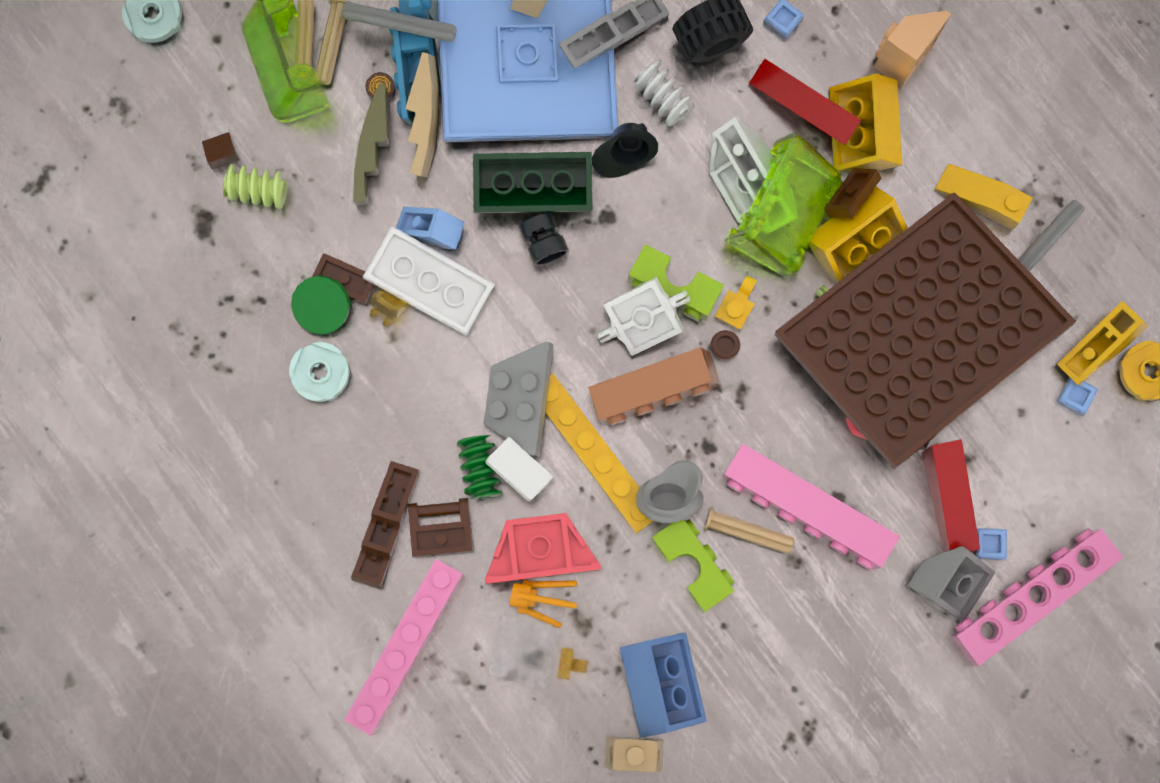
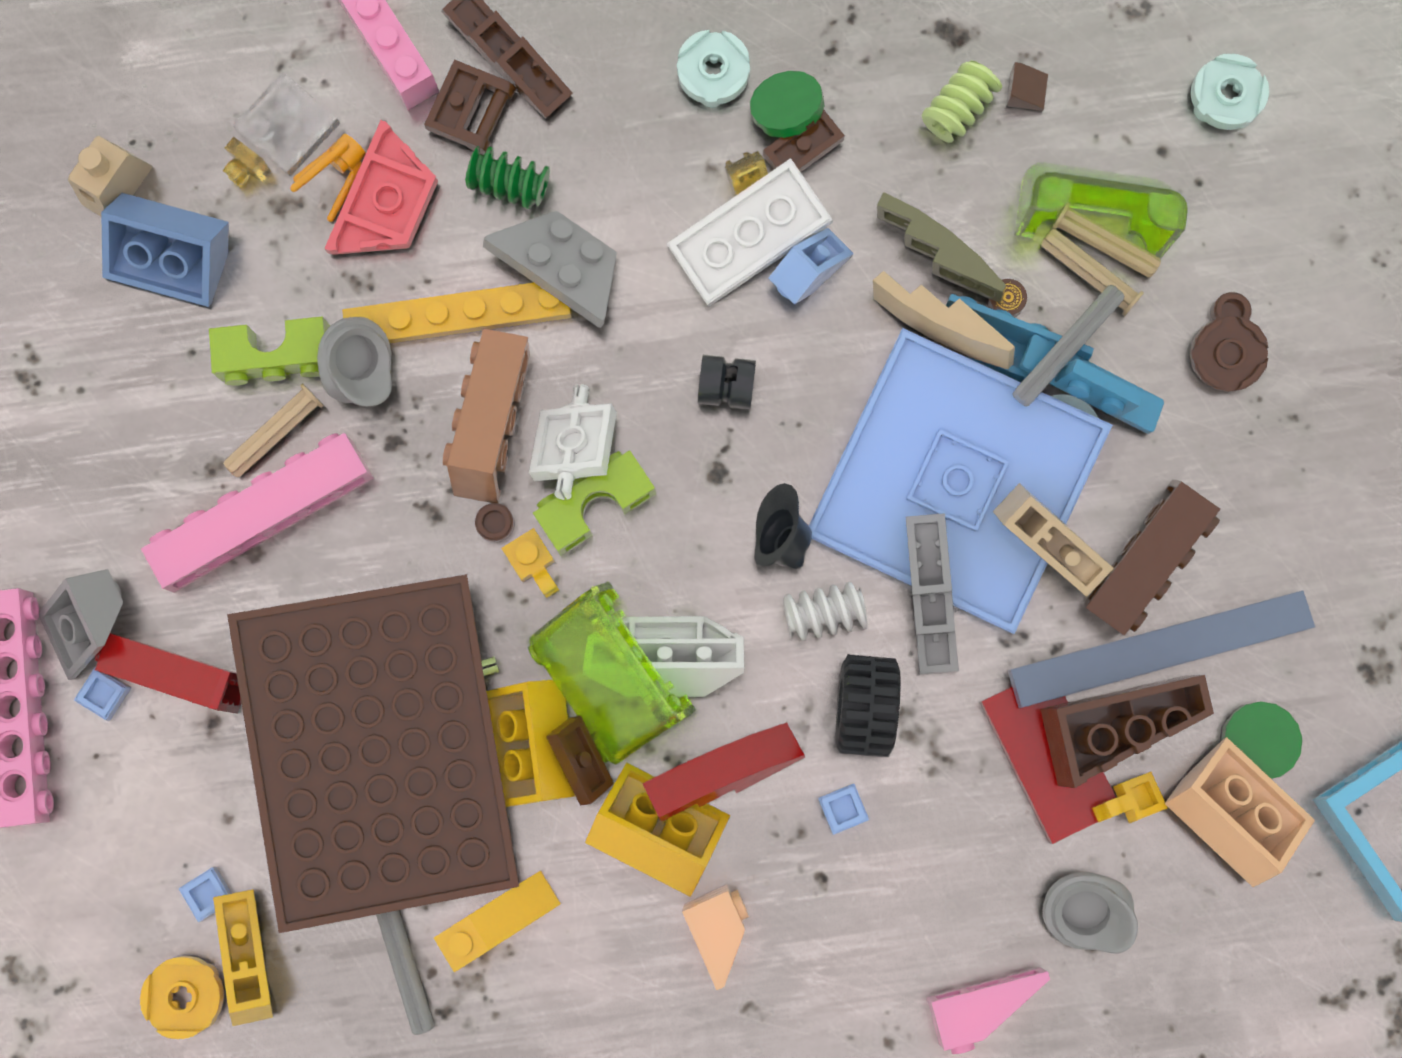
camera: 120 degrees right, 0 degrees up
dark green slope [473,152,593,213] -> none
white panel [486,437,553,502] -> none

